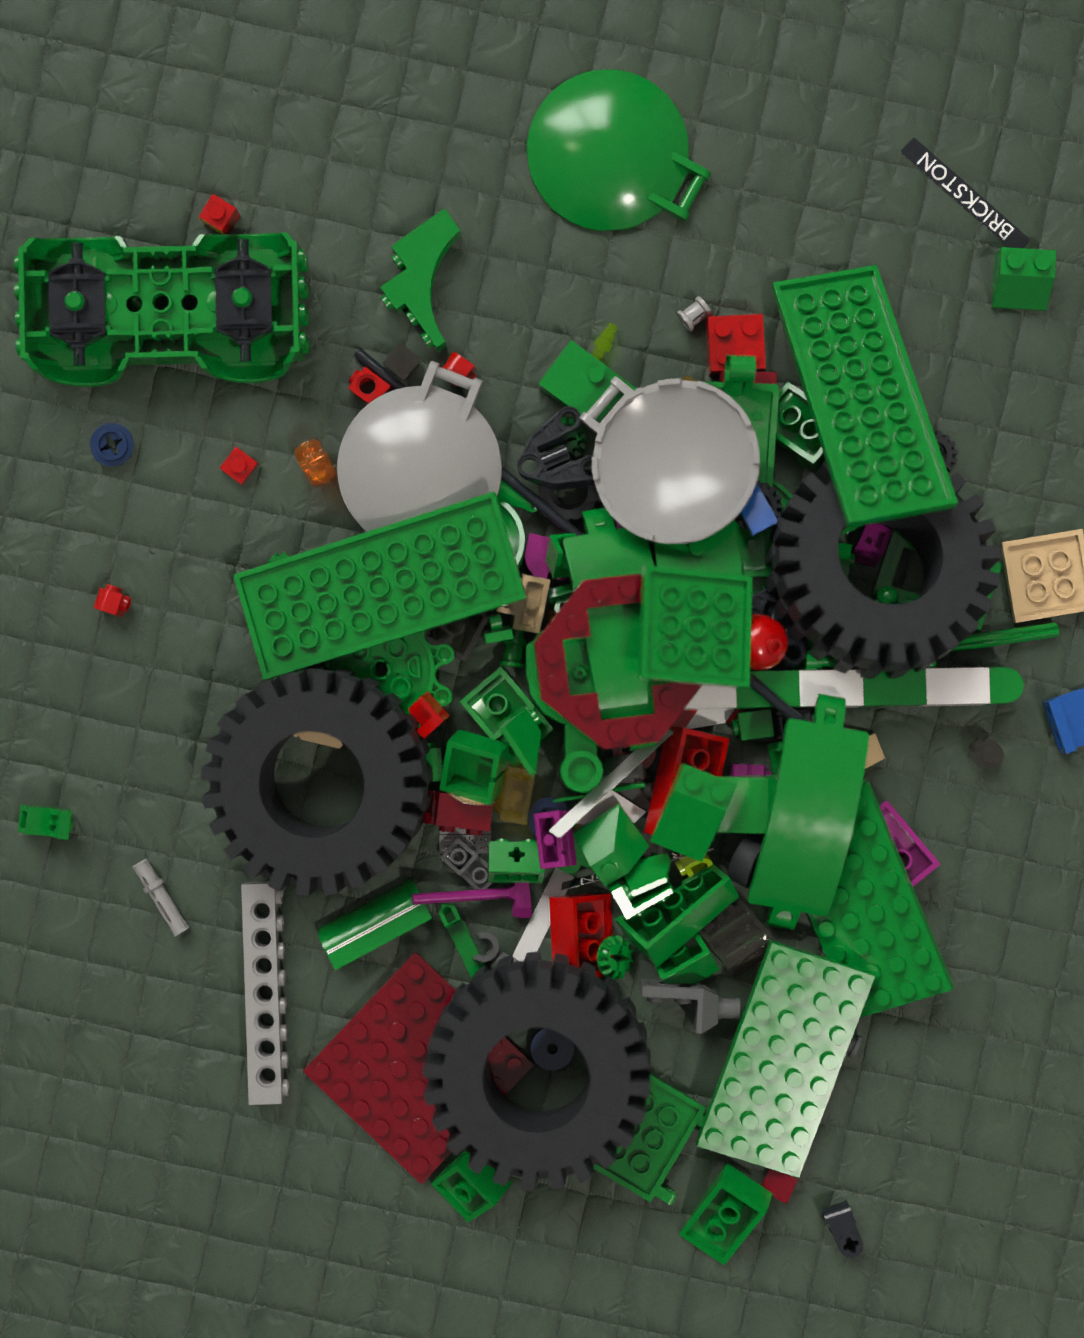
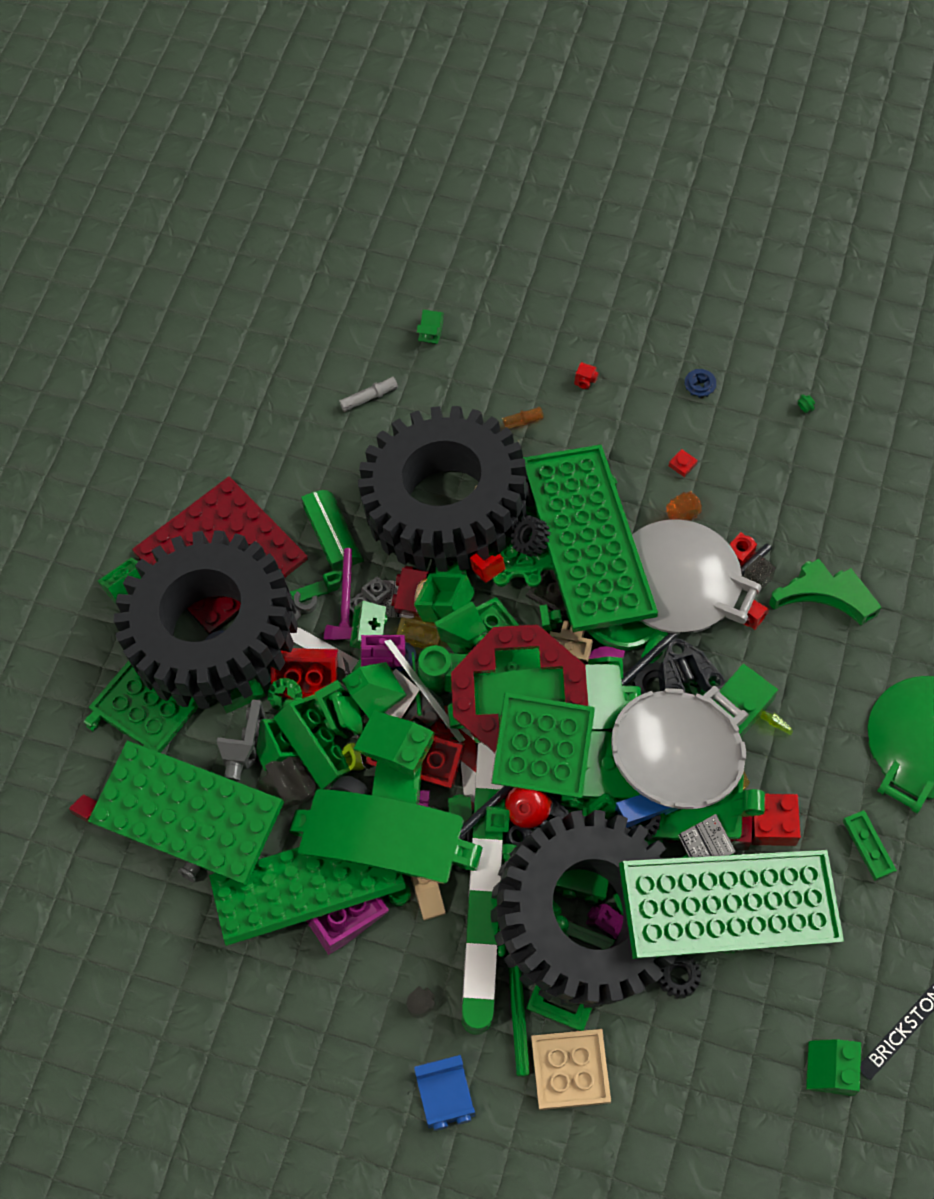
camera: 100 degrees right, 25 degrees down
green piece [14,232,310,387] -> none
red brick [199,194,241,234] -> none
light grey brick [241,881,290,1105] -> none
light grey bush [677,296,713,332] -> none
green slope [679,1163,773,1265] -> none
black piece [822,1200,863,1258] -> none
none -> green plate [485,807,510,832]
none -> clear orange axle [503,406,543,429]
none -> black tyre [511,516,550,557]
none -> green tile [589,792,620,820]
none -> light grey sticker [678,814,736,857]
none -> green plate [843,810,897,881]

